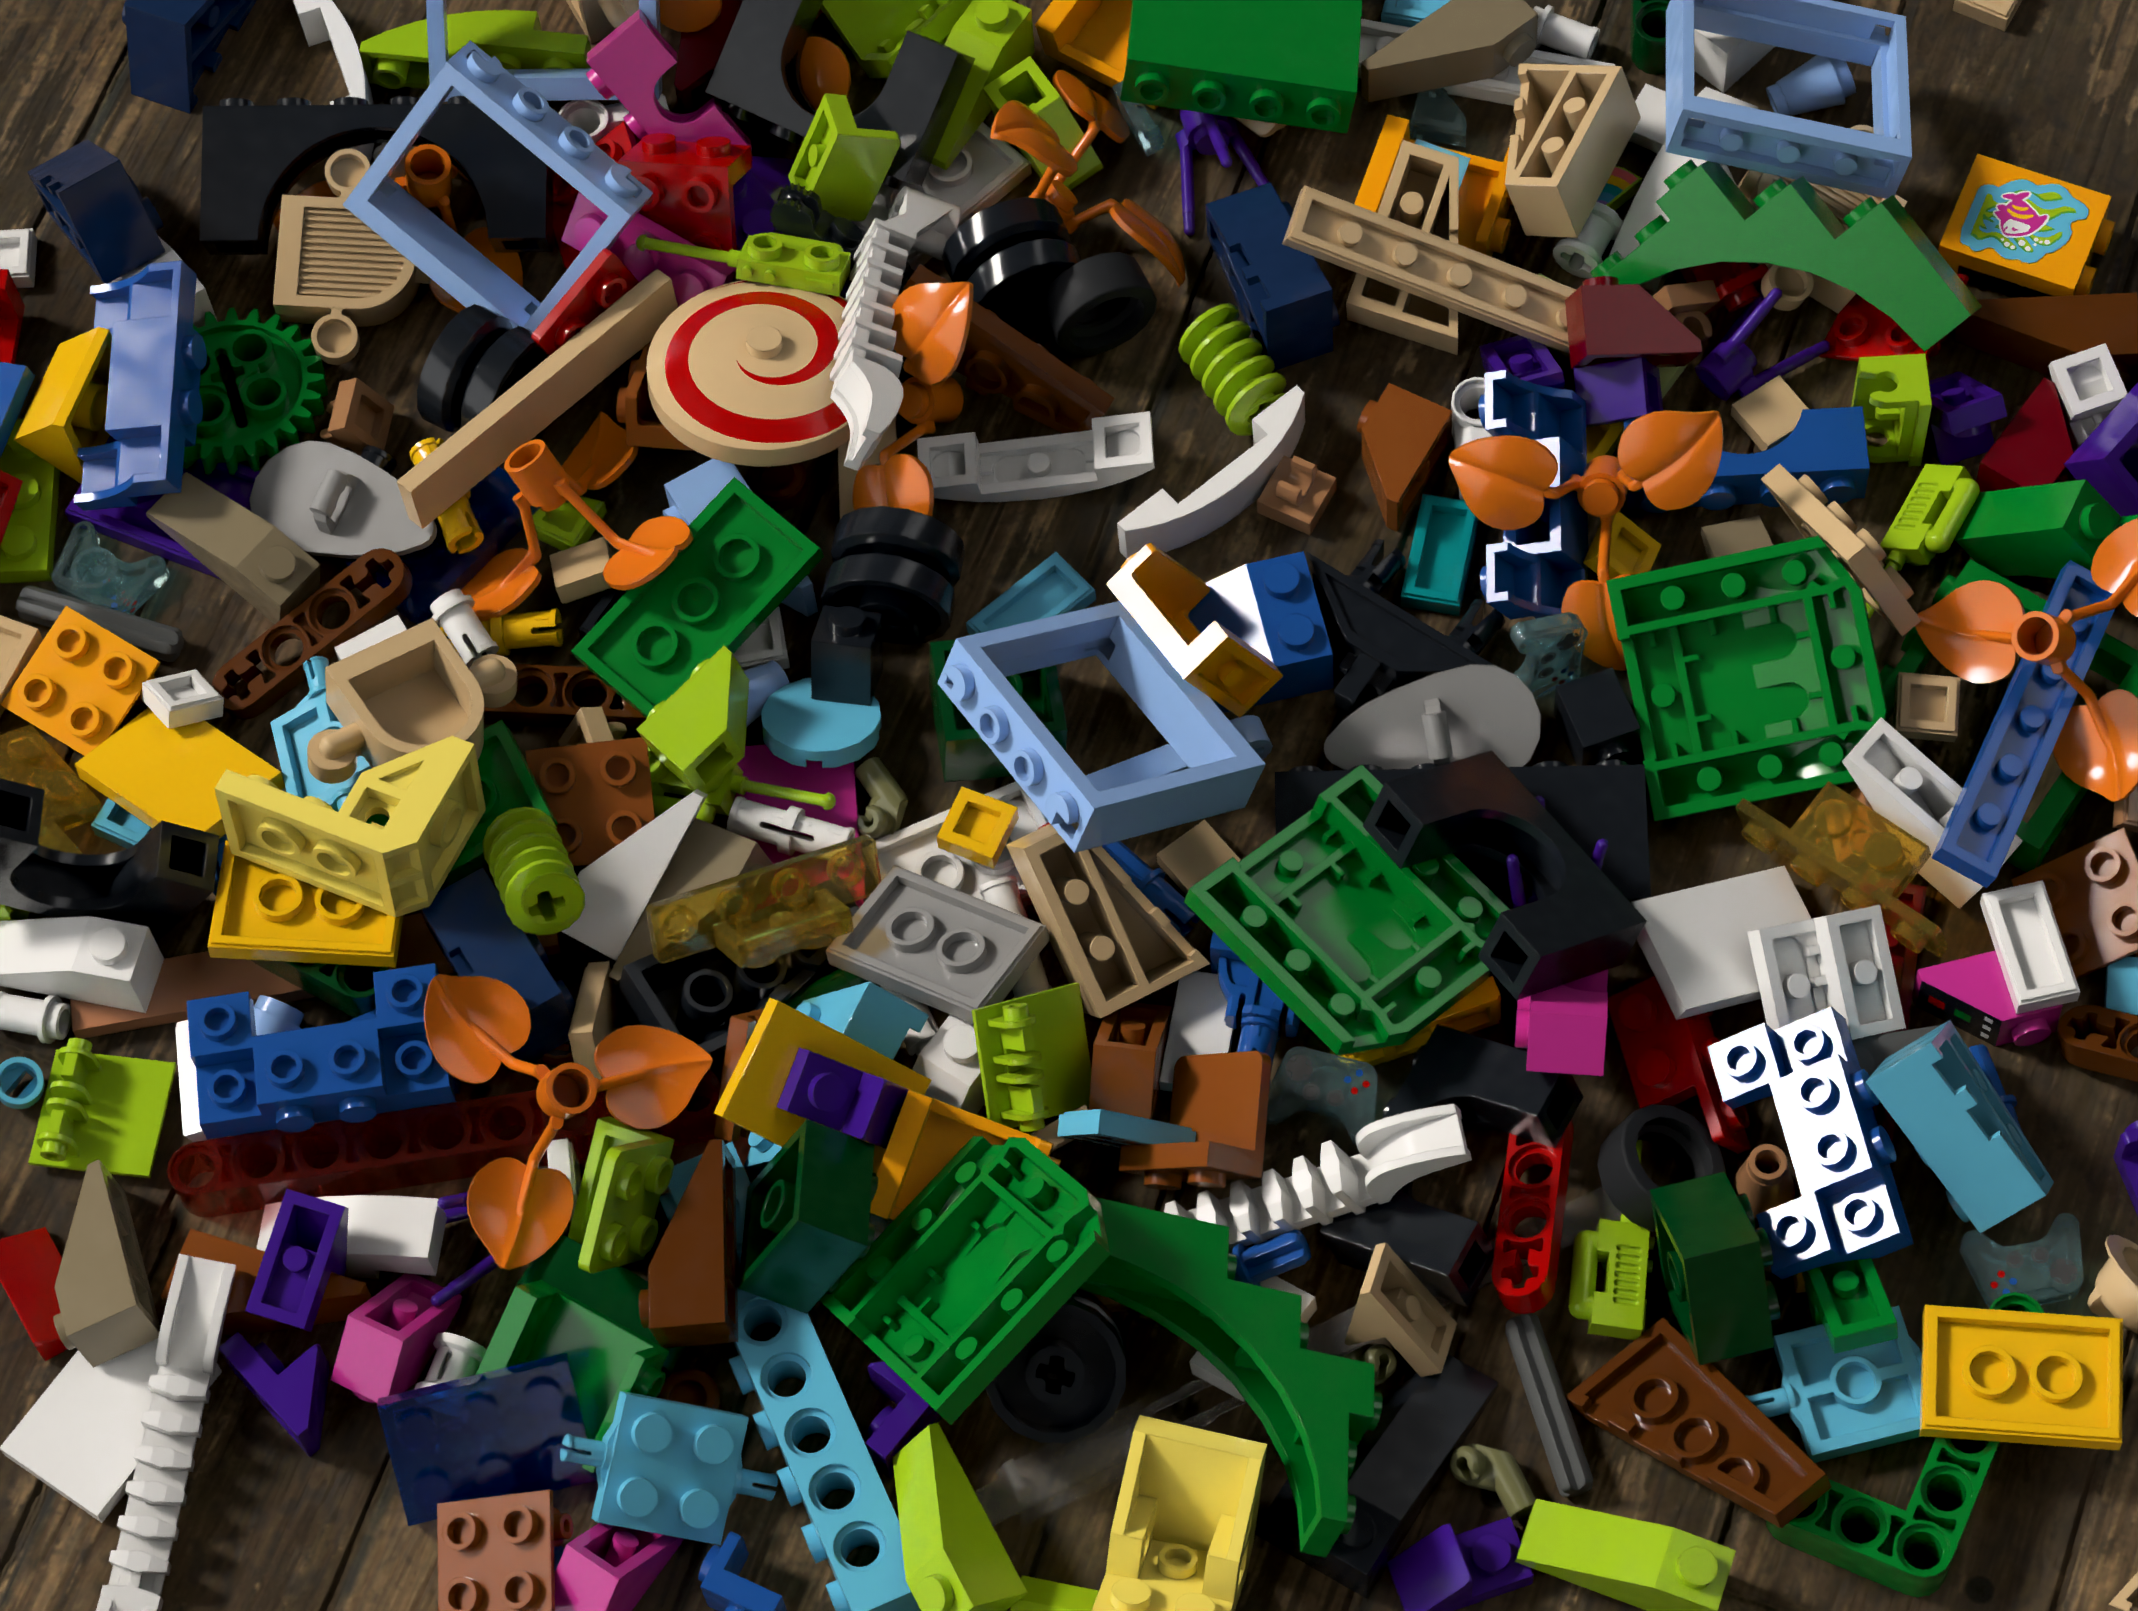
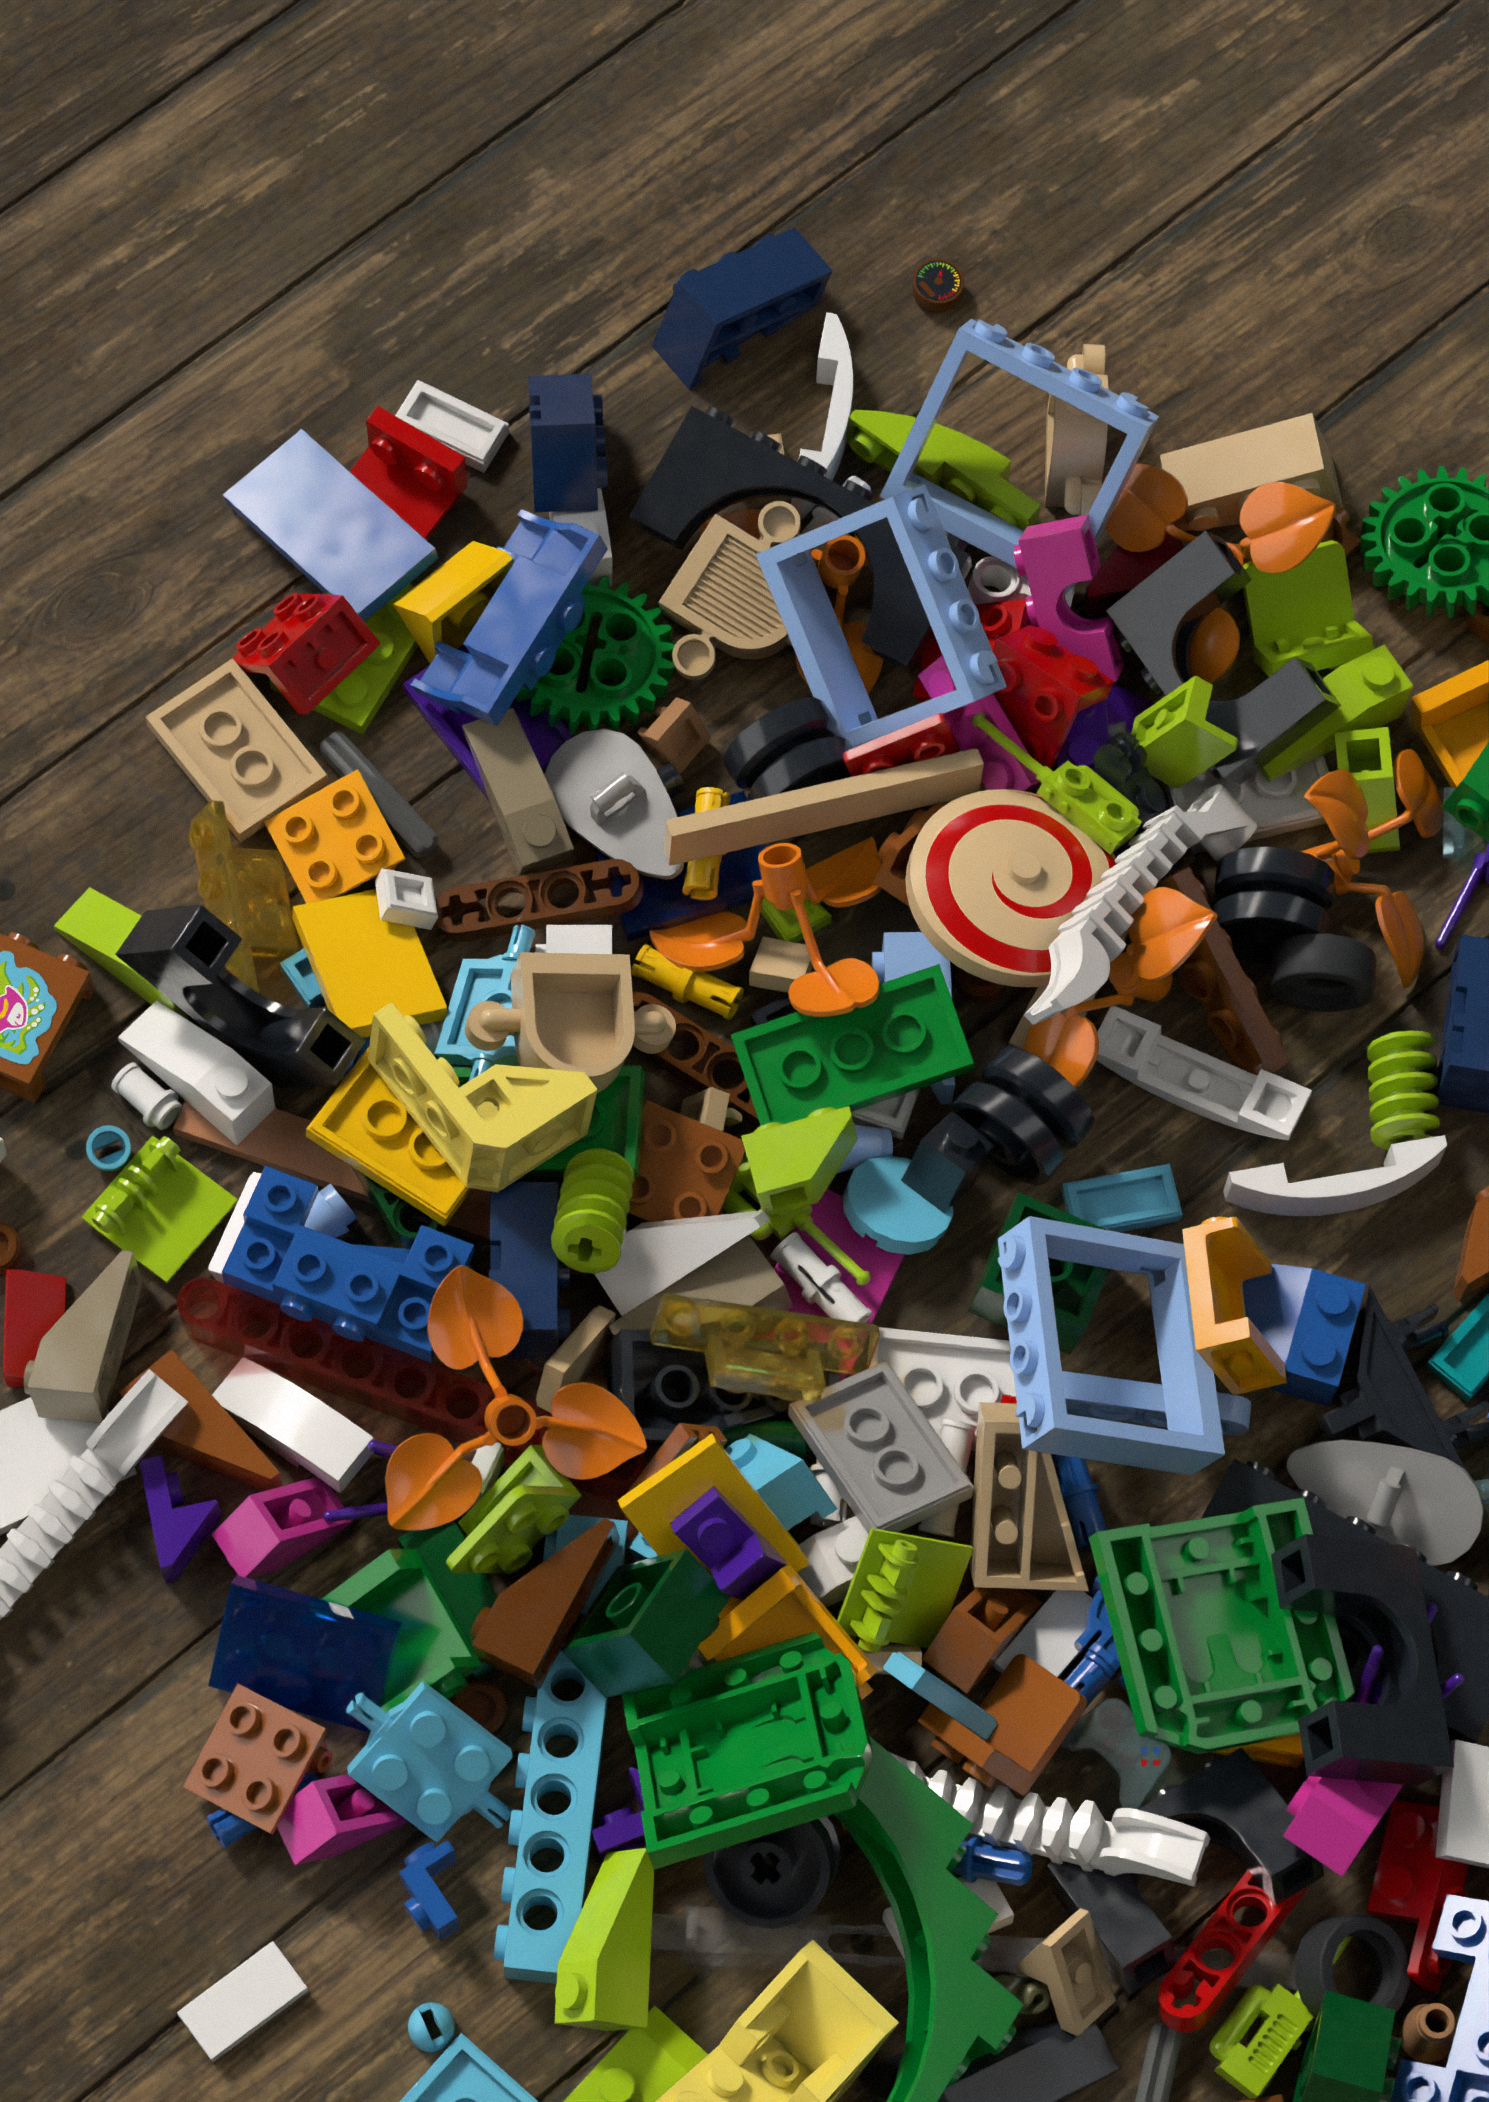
camera: 20 degrees right, 5 degrees up
clear light blue piece [52,521,170,615] -> none
dark purple slope [245,1189,349,1332] -> none
white bush [413,1332,486,1415] -> none
white pin [430,589,499,668] -> none
olive arm [855,757,908,841] -> none
yellow plate [936,786,1019,869] -> none
tan tile [1157,819,1241,895] -> none
medium nougat tile [1257,455,1337,535] -> none

